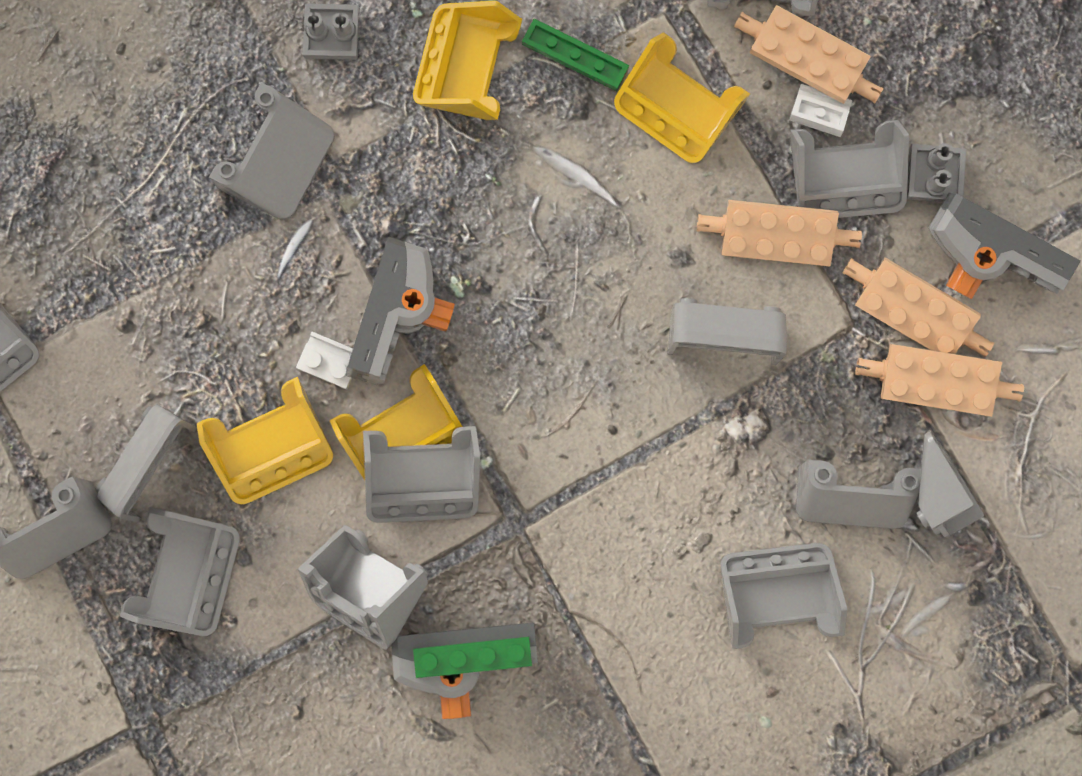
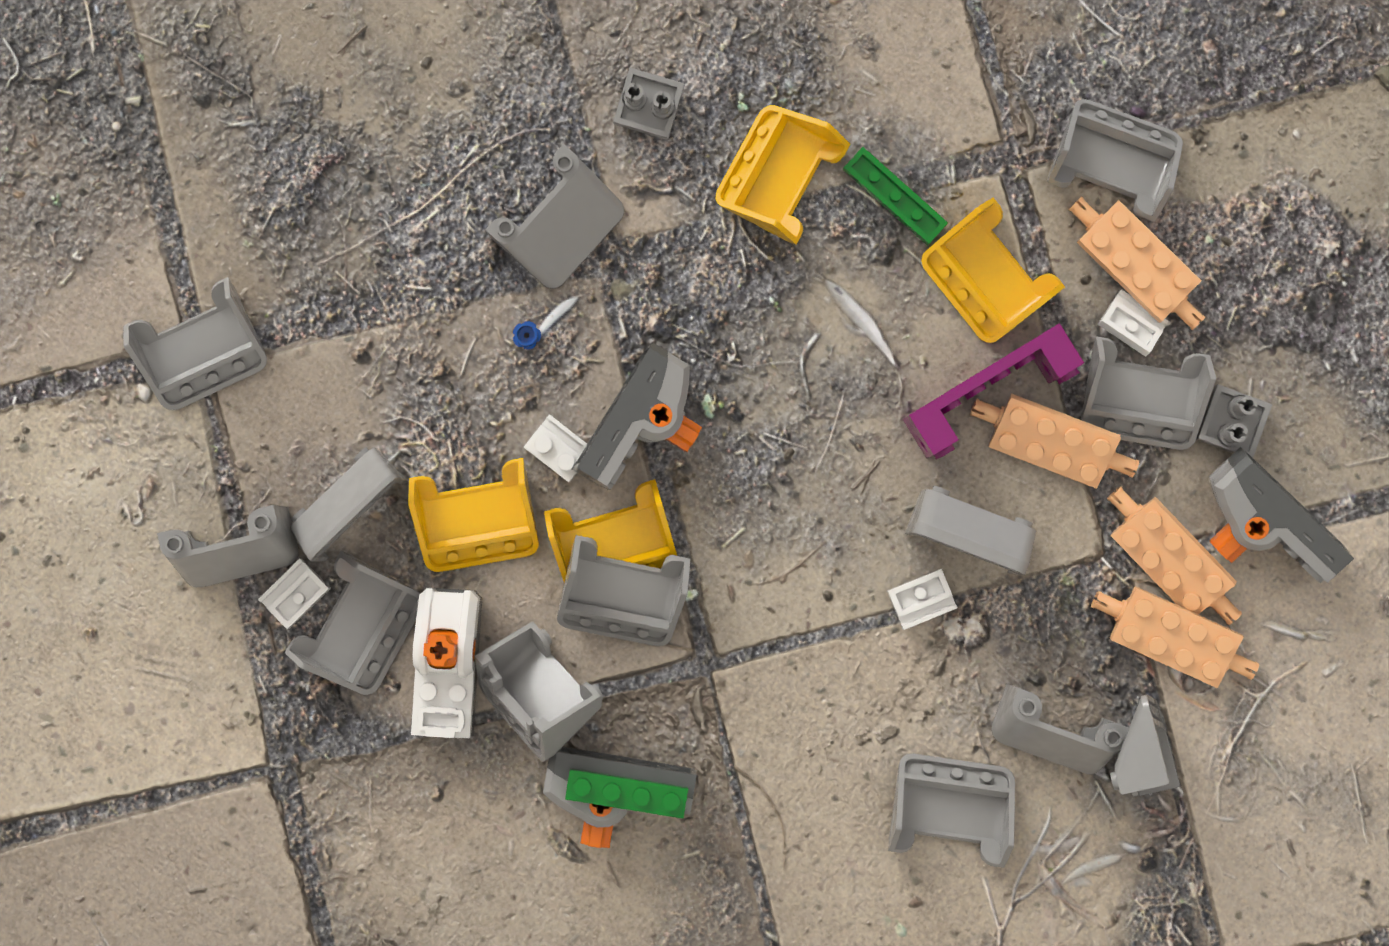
camera: 15 degrees right, 5 degrees up
none -> white plate [258,558,331,629]
none -> white piece [411,588,482,738]
none -> blue plate [513,321,541,350]
none -> white plate [887,569,958,630]
none -> magenta plate [903,323,1084,460]

